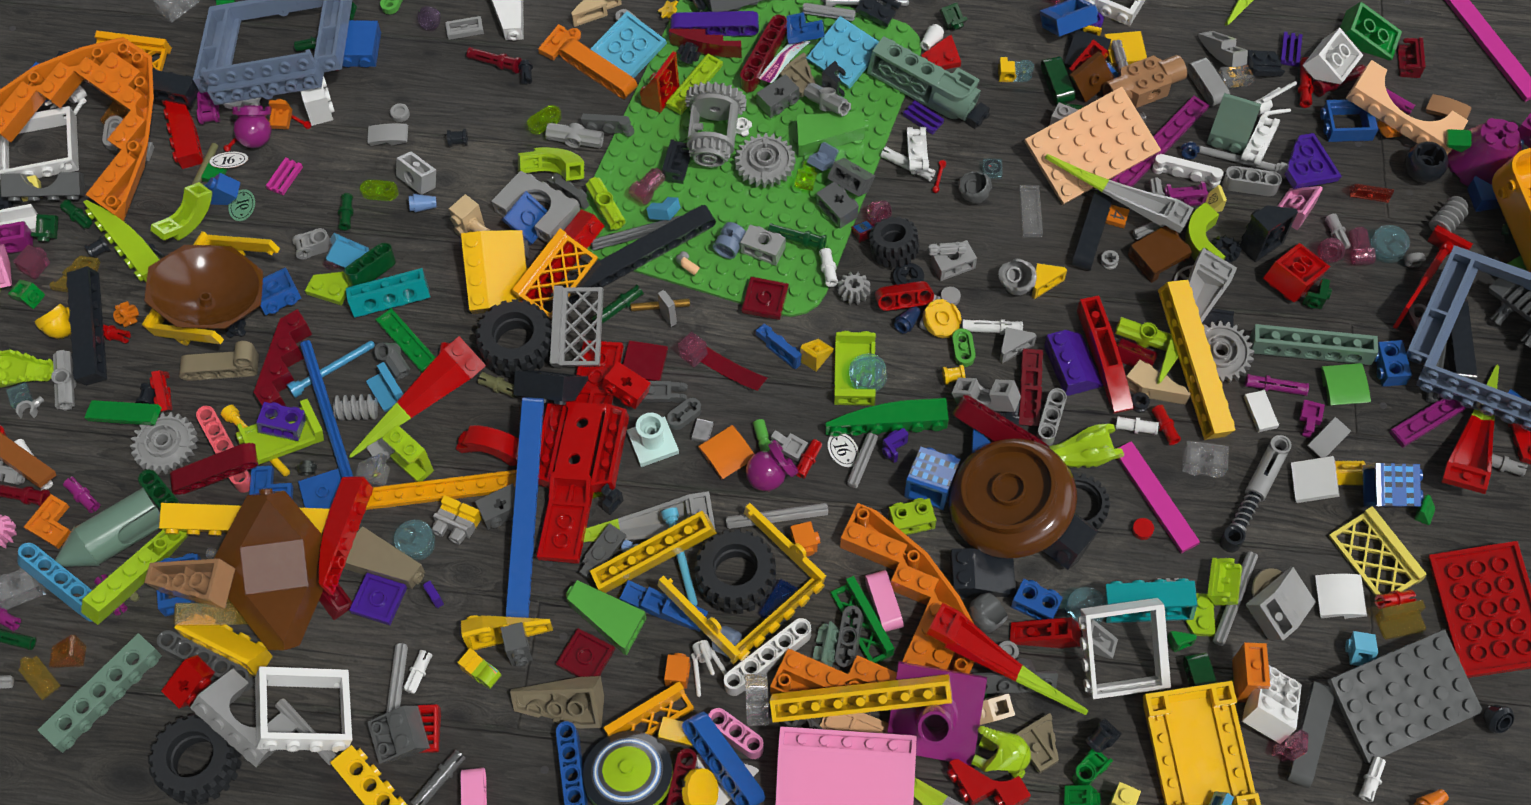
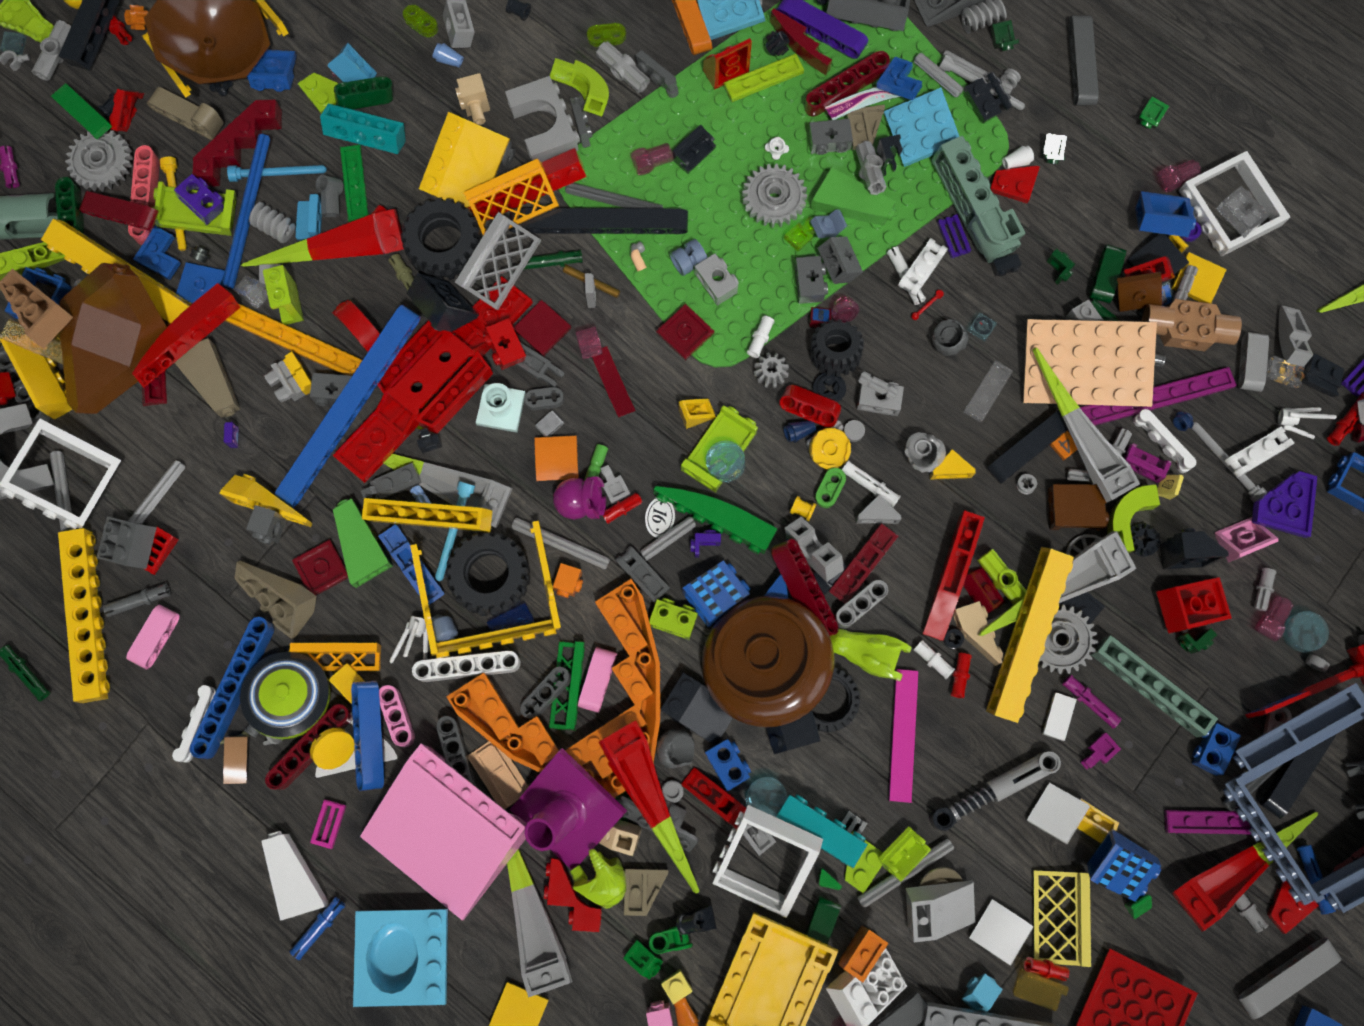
camera: 30 degrees right, 15 degrees up
light grey piece [292,228,332,259] -> none
dark green pin [338,193,354,231] -> none
dark purple plate [349,573,407,626] -> none
clear light blue head [394,520,435,561] -> none
white axle [404,650,433,694] -> none
leg [457,648,502,689] -> none
blue tile [501,191,548,245] -> none
lime piece [585,177,626,230] -> none
dark azure piece [647,197,681,220] -> none
orange brick [664,653,691,689] -> none
light grey piece [685,81,747,167] -> none
clear brick [745,673,769,726] -> none
blue hinge [756,324,802,369] -> none
dark green pin [768,223,827,252] -> none
yellow brick [770,674,952,722] -> none
sand green hinge [812,621,840,667] -> none
leg [998,57,1034,82] -> none
dark purple slope [1044,330,1103,396] -> none
red tile [1132,518,1154,540] -> none
clear brick [1182,441,1229,478] -> none
sand green slope [1207,93,1261,155] -> none
light grey beam [1222,166,1282,196] -> none
light grey slope [1307,417,1351,458] -> none
clear pink cone [1317,237,1345,263] -> none
bright green slope [1321,363,1371,406] -> none
clear red slope [1350,184,1394,203] -> none
none -> dark grey plate [615,546,670,603]
none -> dark green bracket [1047,248,1075,285]

